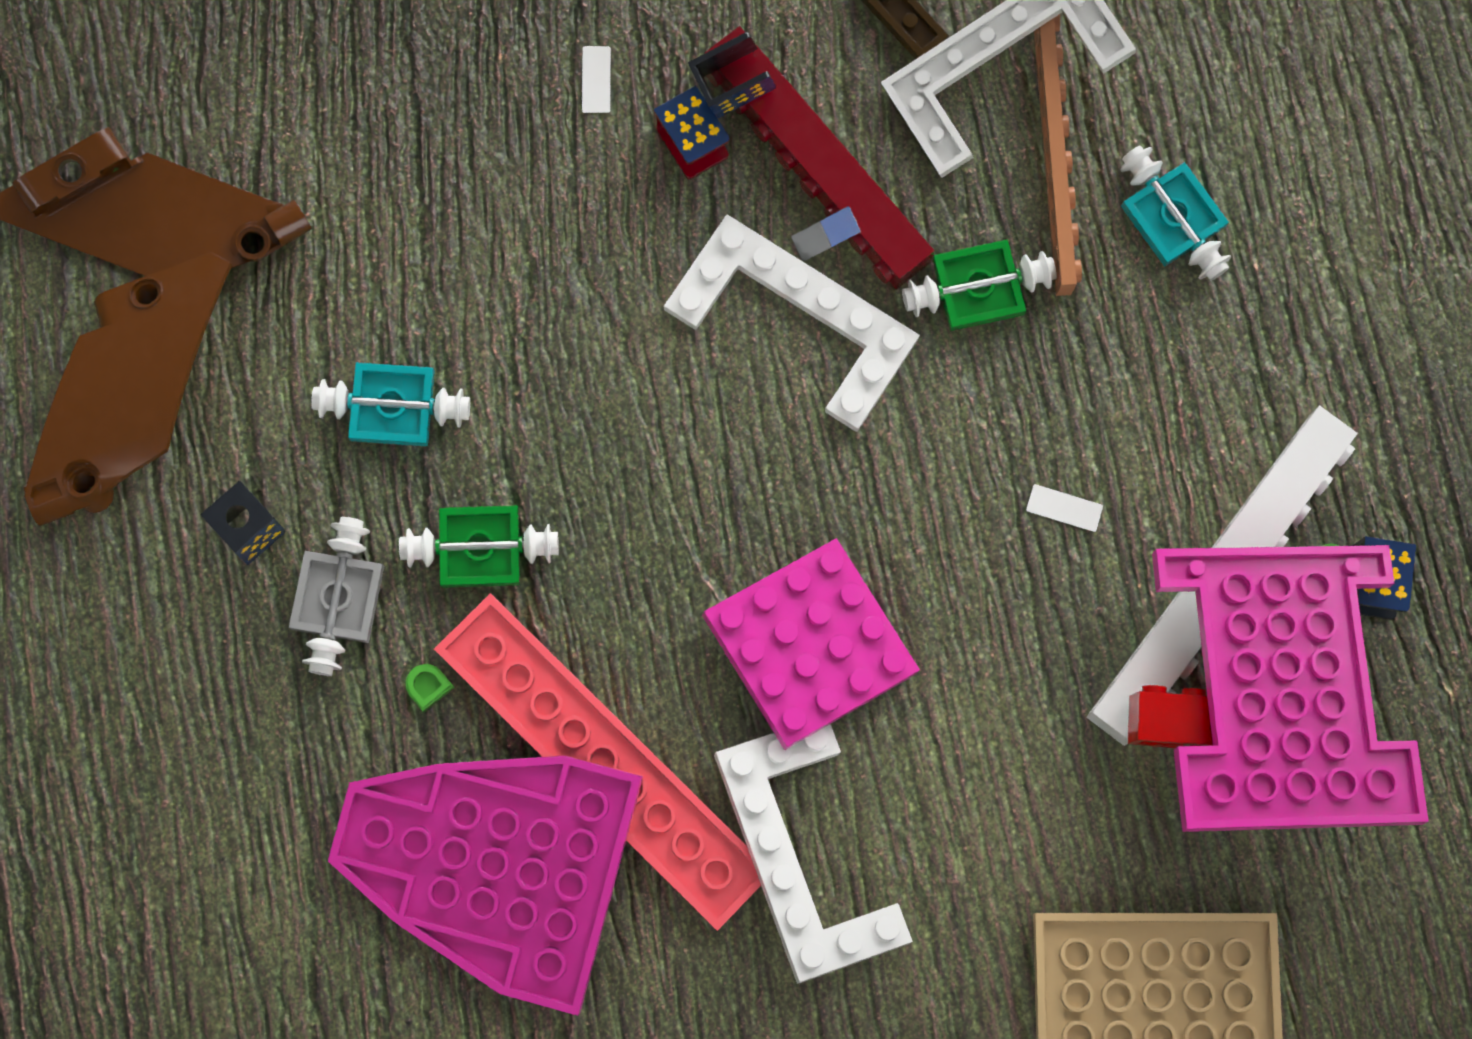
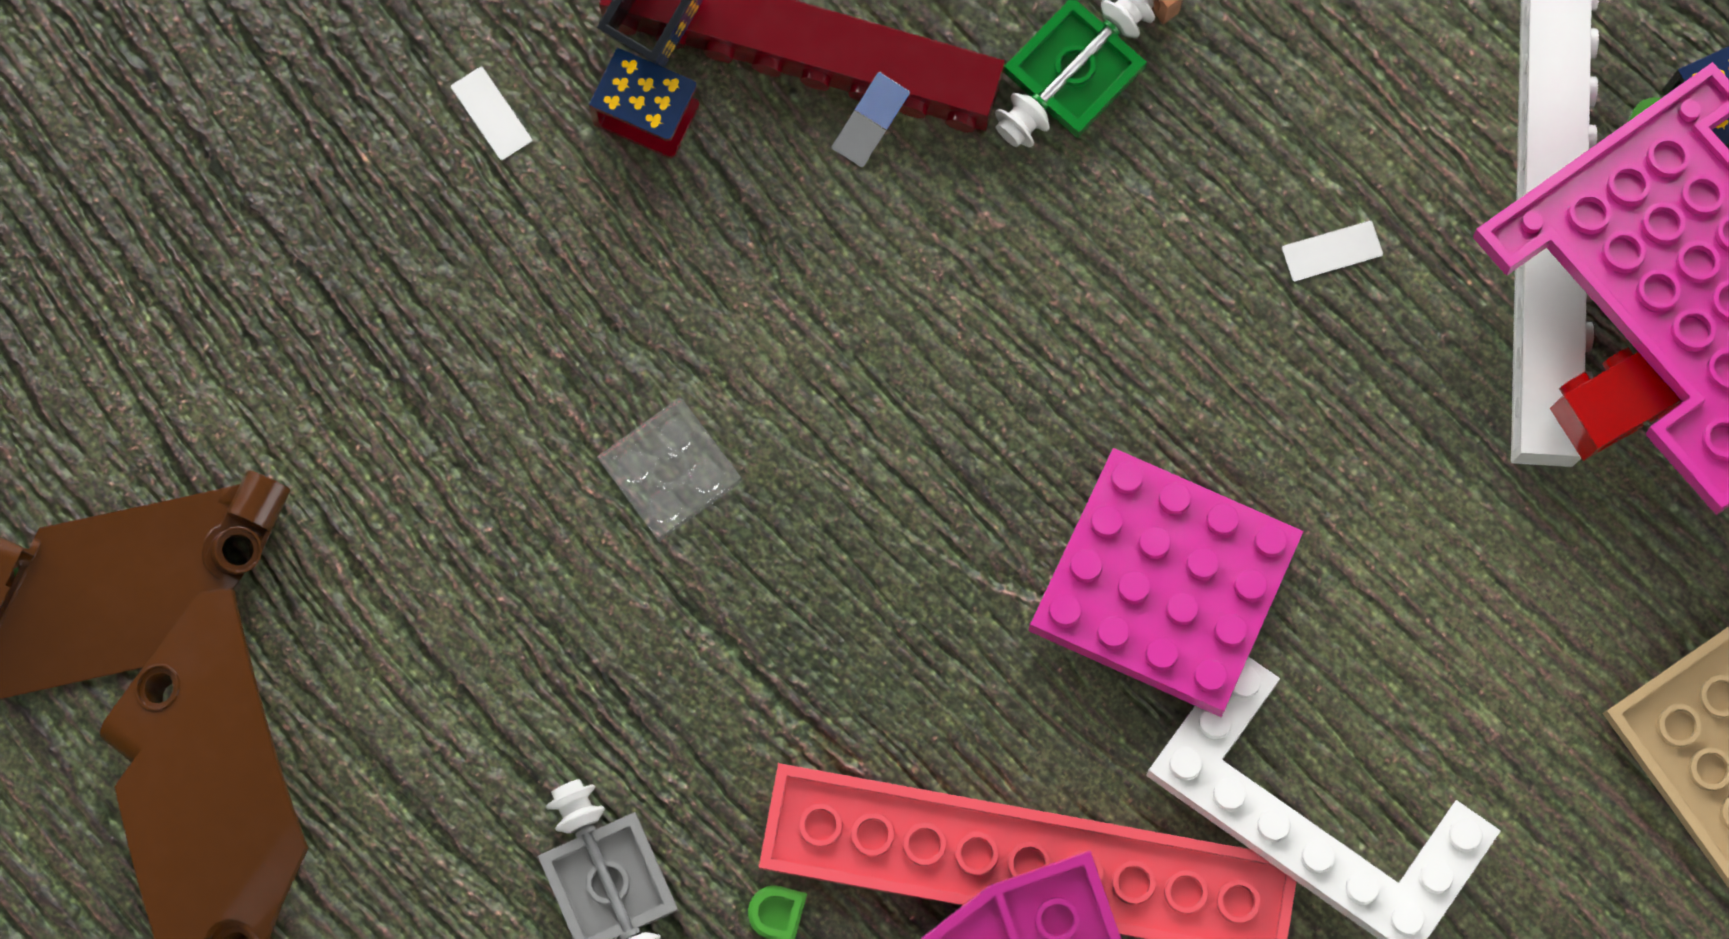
camera: 30 degrees left, 0 degrees up
black piece [200,480,286,565] -> none
teal plate [312,362,470,446] -> none
green plate [399,505,559,588] -> none
white plate [664,214,920,432] -> none
none -> clear plate [597,396,742,542]

